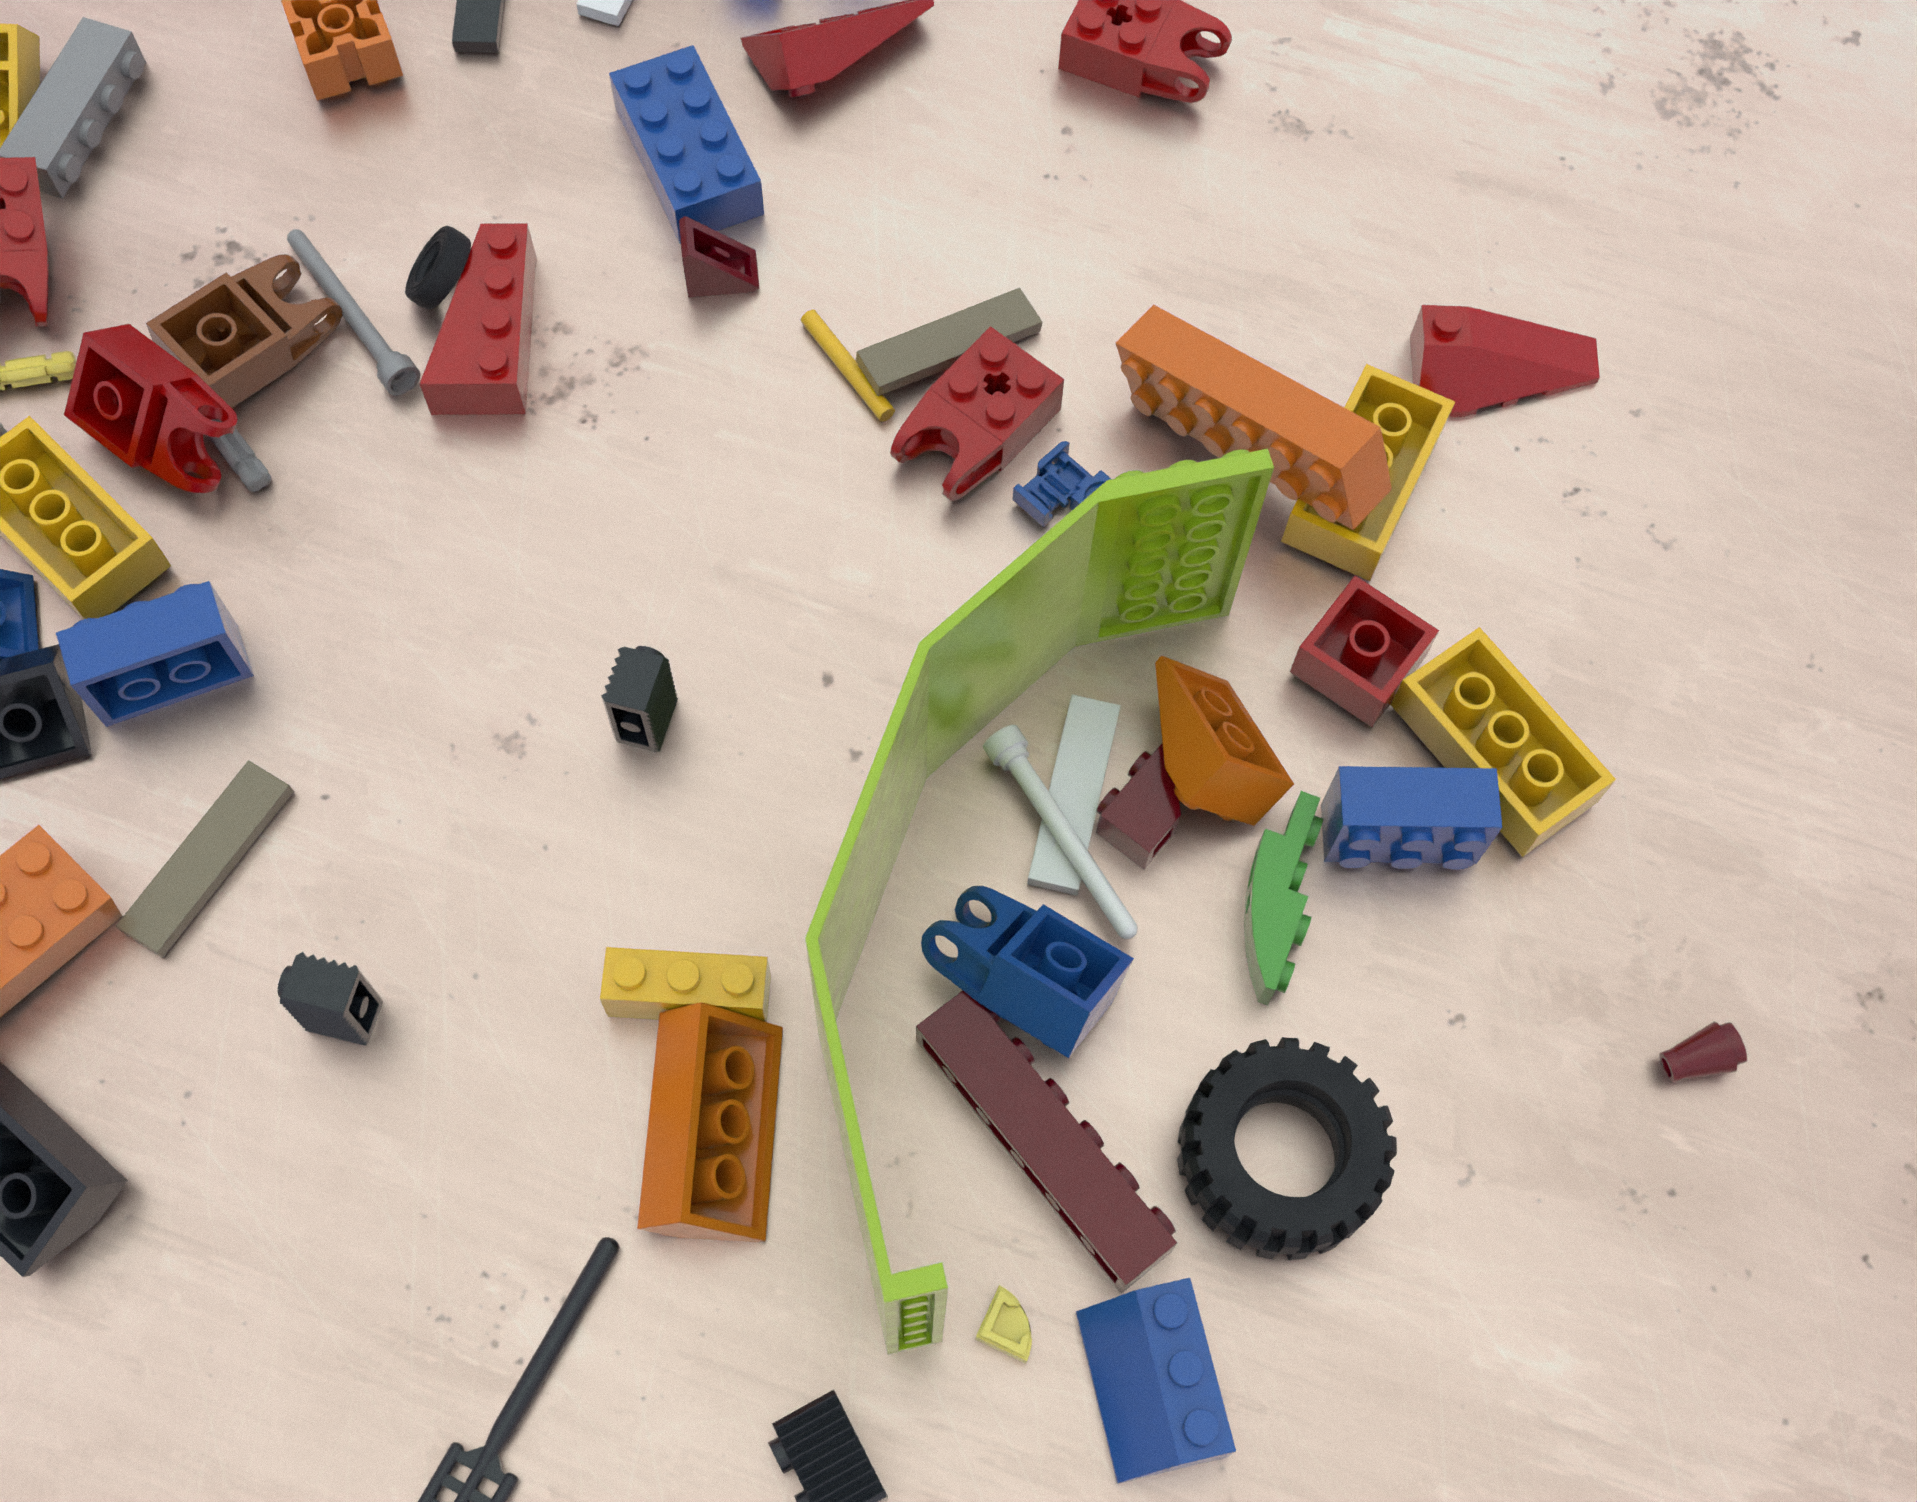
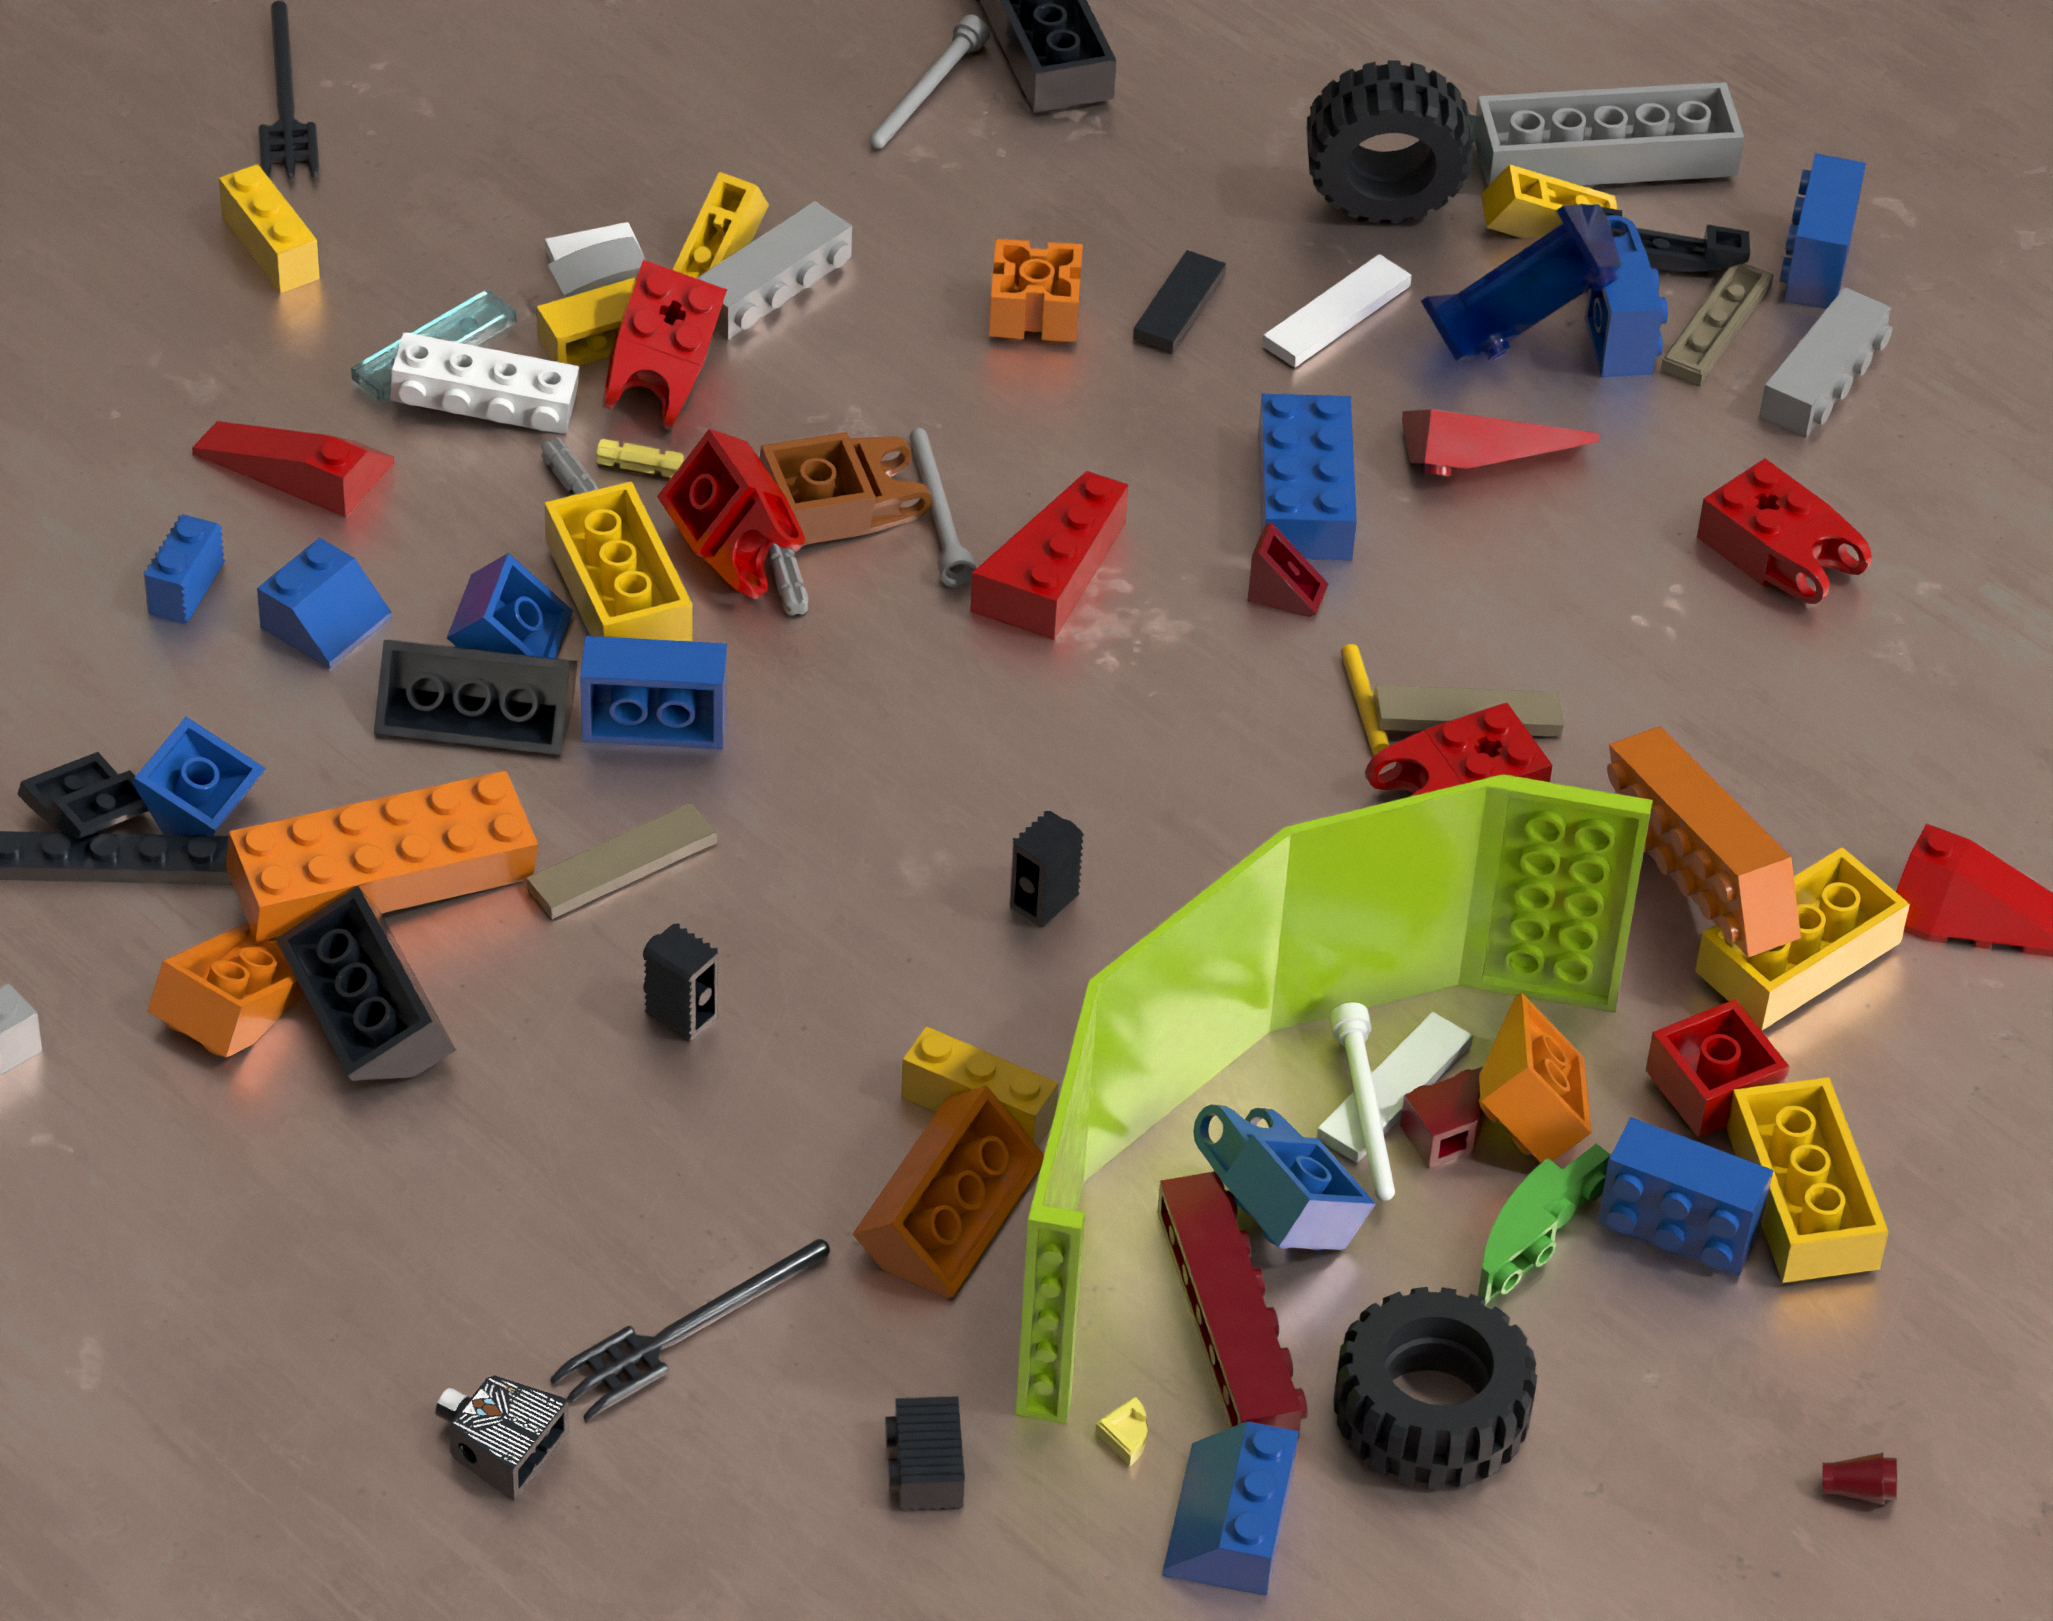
camera: 25 degrees right, 20 degrees down
black tyre [405,226,471,310] -> none

